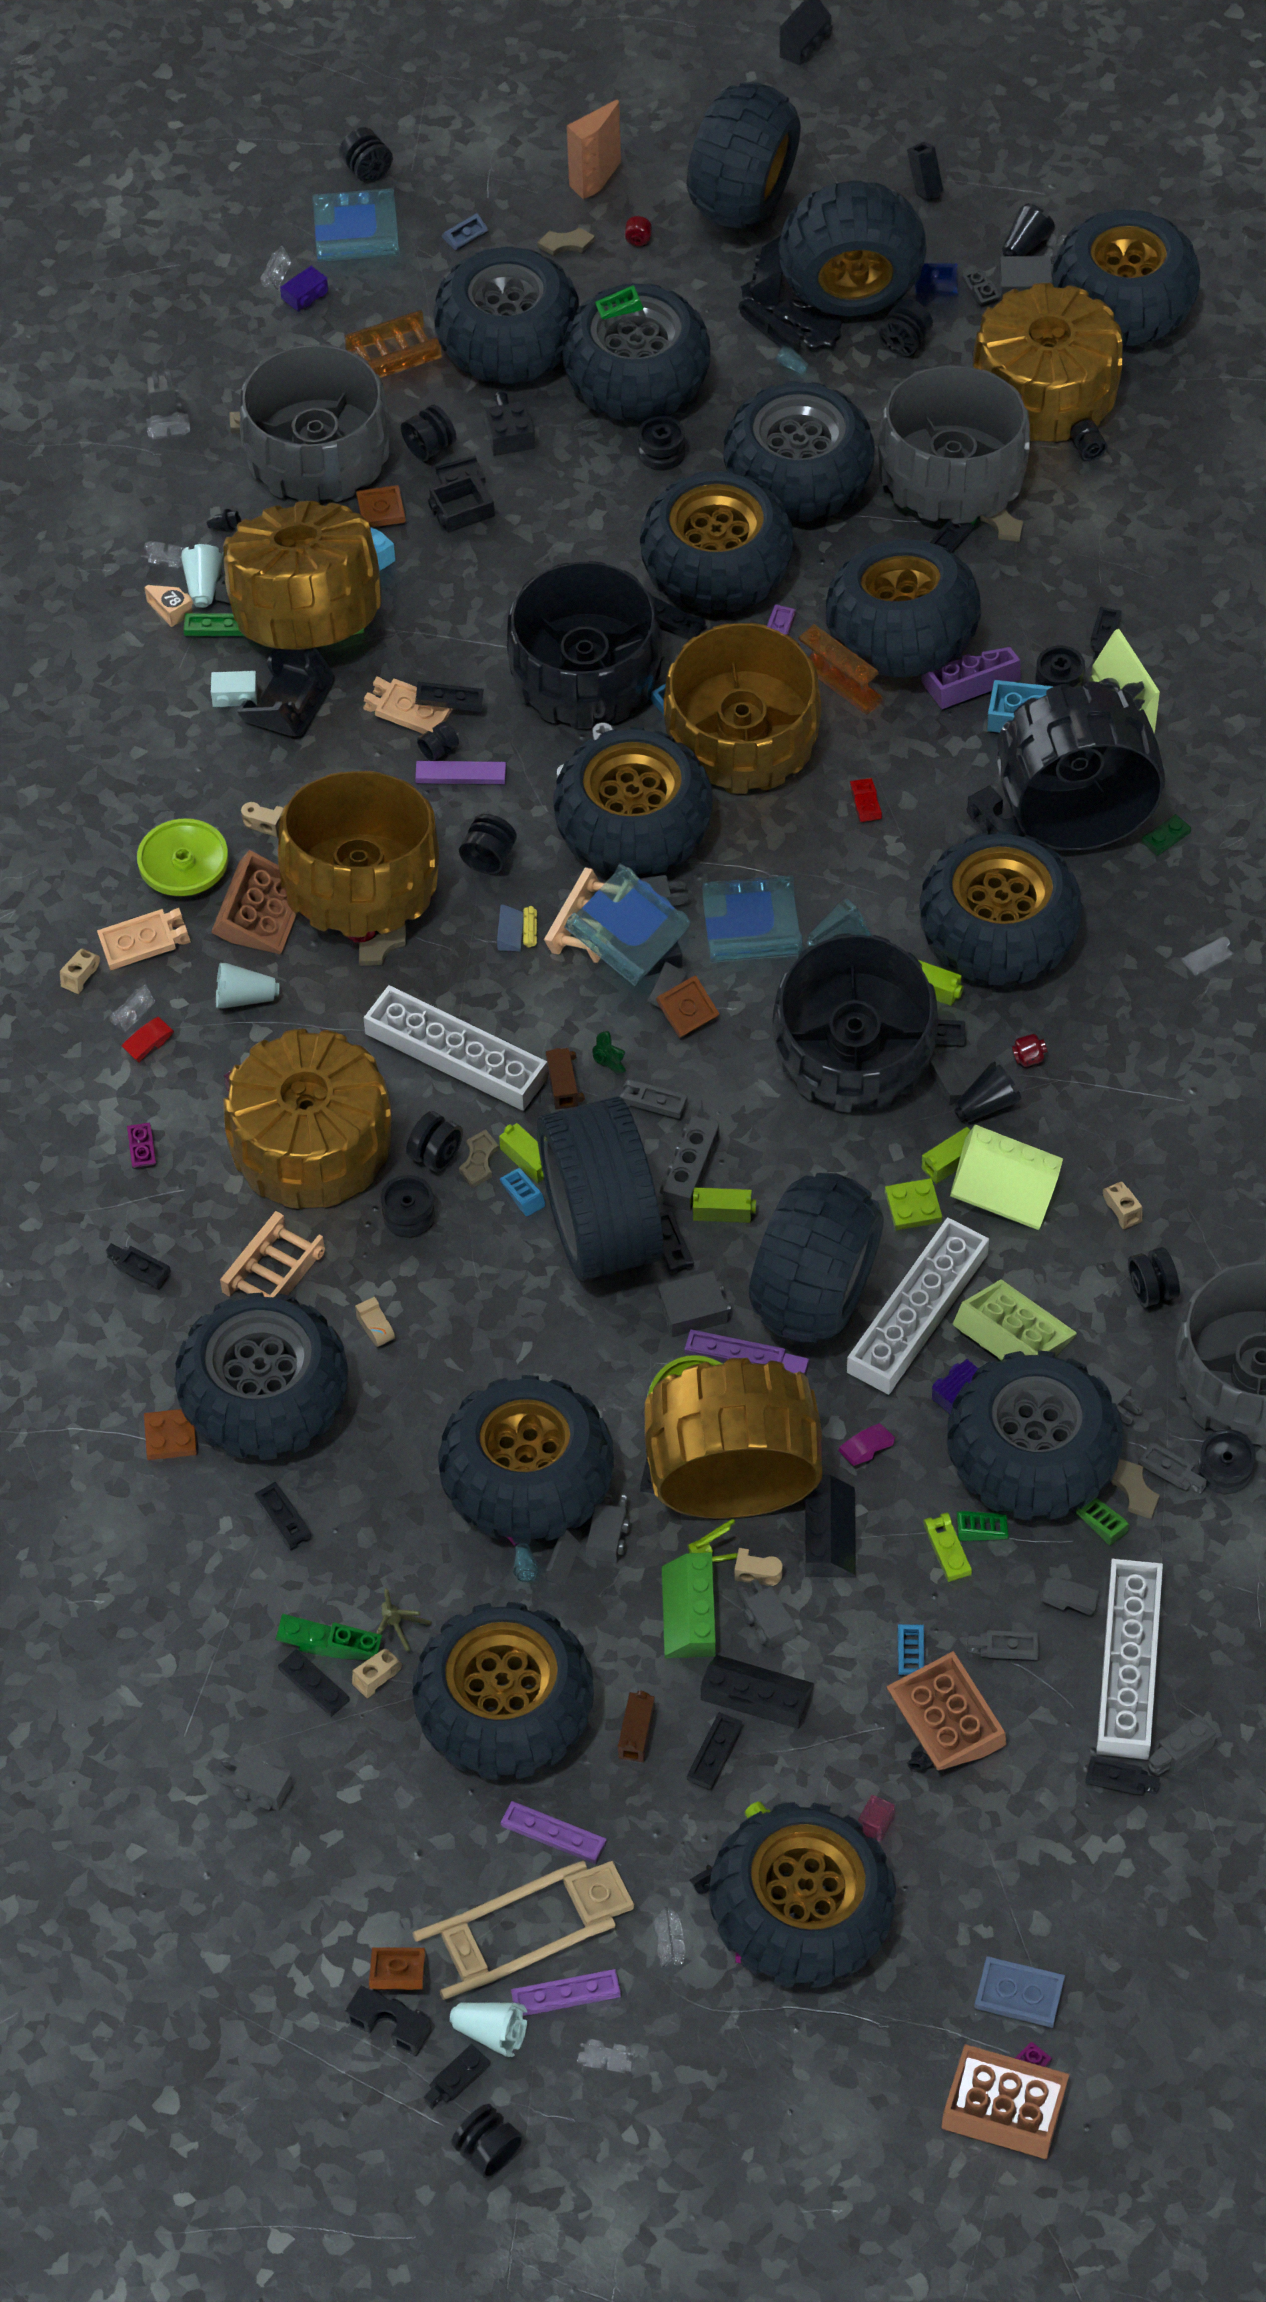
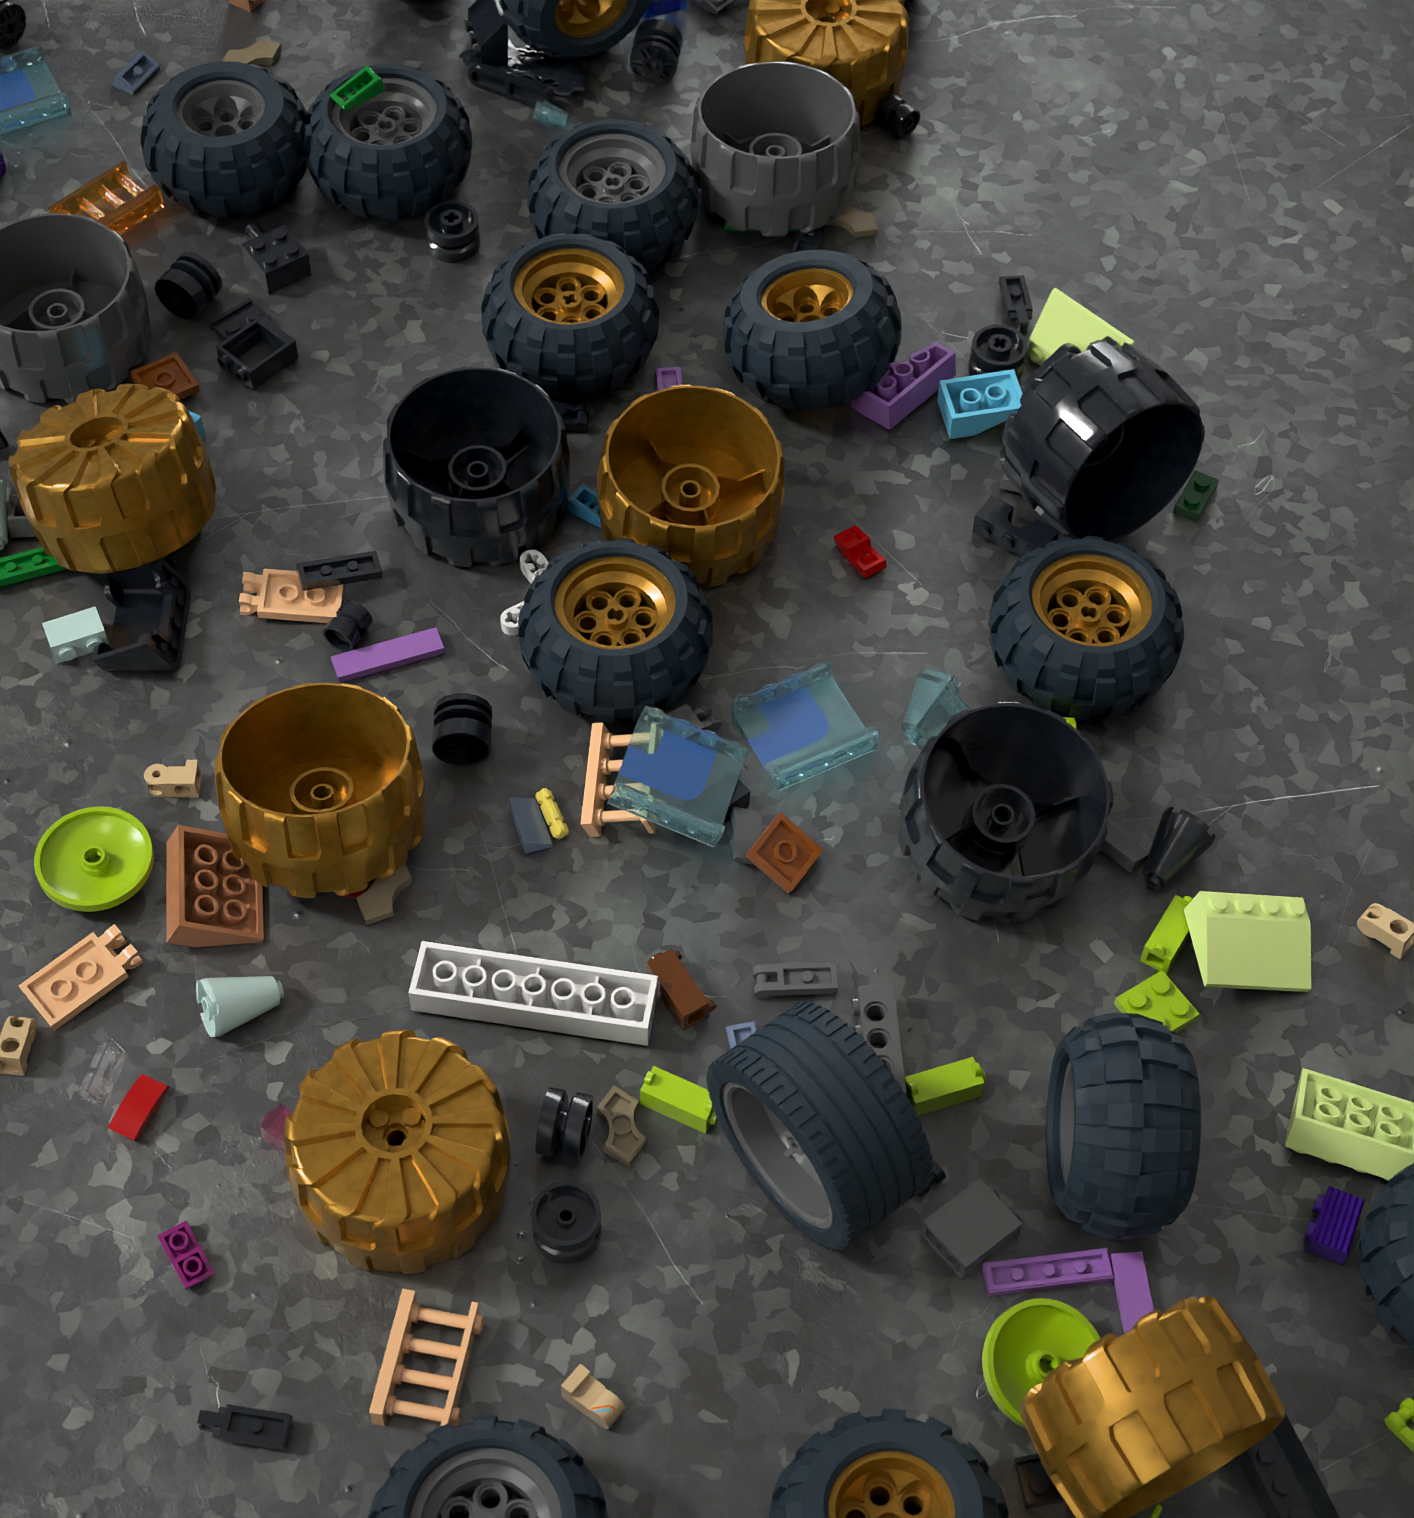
camera: 25 degrees left, 0 degrees up
dark azure slope [499,1168,546,1216] -> none
dark green plate [592,1031,626,1074] -> none
dark red head [624,216,652,246] -> none
clear orange fence [798,624,882,715] -> none
magenta slope [838,1423,895,1466] -> none
white brick [847,1217,989,1395] -> none
dark red head [1011,1034,1048,1067] -> none
clear hinge [1182,936,1233,975] -> none

